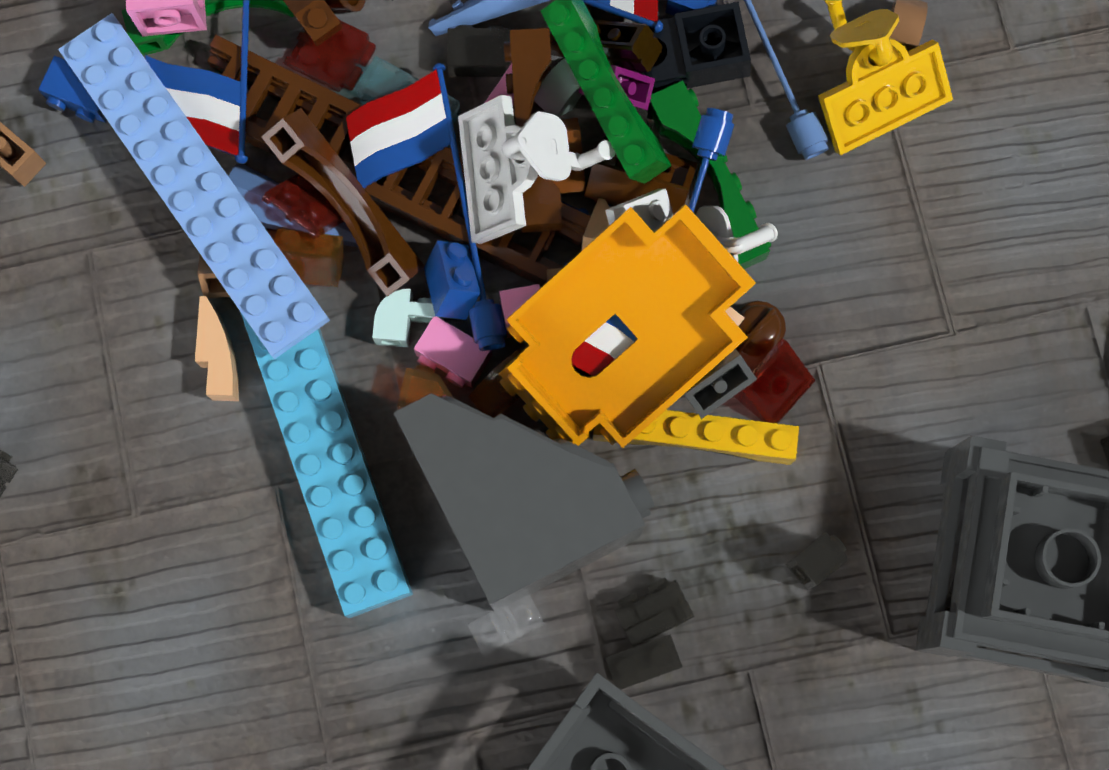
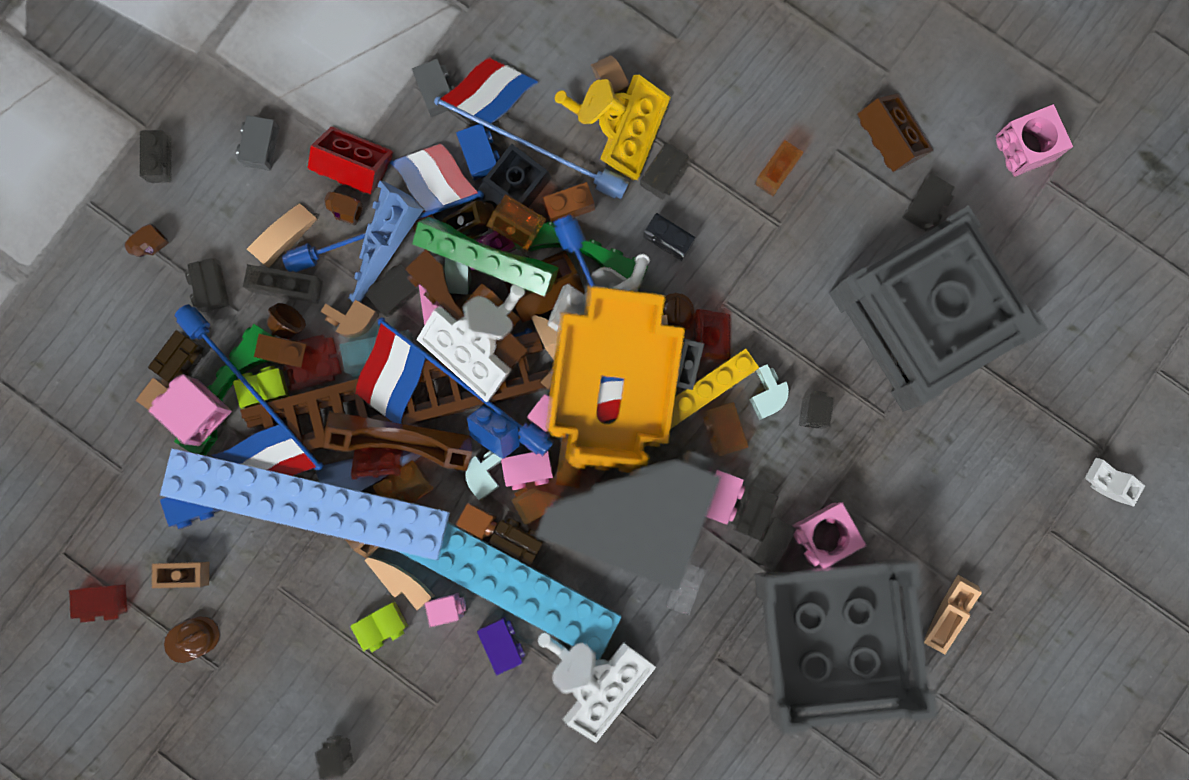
camera: 40 degrees left, 5 degrees up
none -> lime brick [233,366,289,409]
none -> medium nougat brick [321,300,379,338]
none -> lime brick [350,602,408,652]
none -> bright pink brick [425,593,466,627]
none -> dark orange brick [456,503,498,539]
none -> dark purple brick [477,617,526,676]
none -> clear orange brick [487,194,546,250]
none -> dark brown brick [488,517,544,567]
none -> white plate [538,633,656,743]
none -> dark orange brick [543,182,595,223]
none -> clear smoke brick [640,142,689,199]
none -> black brick [643,213,696,261]
none -> clear orange brick [703,402,748,457]
none -> bright pink brick [706,470,745,525]
none -> light aqua brick [749,364,789,420]
none -> clear orange brick [755,140,804,197]
none -> bright pink brick [792,503,866,569]

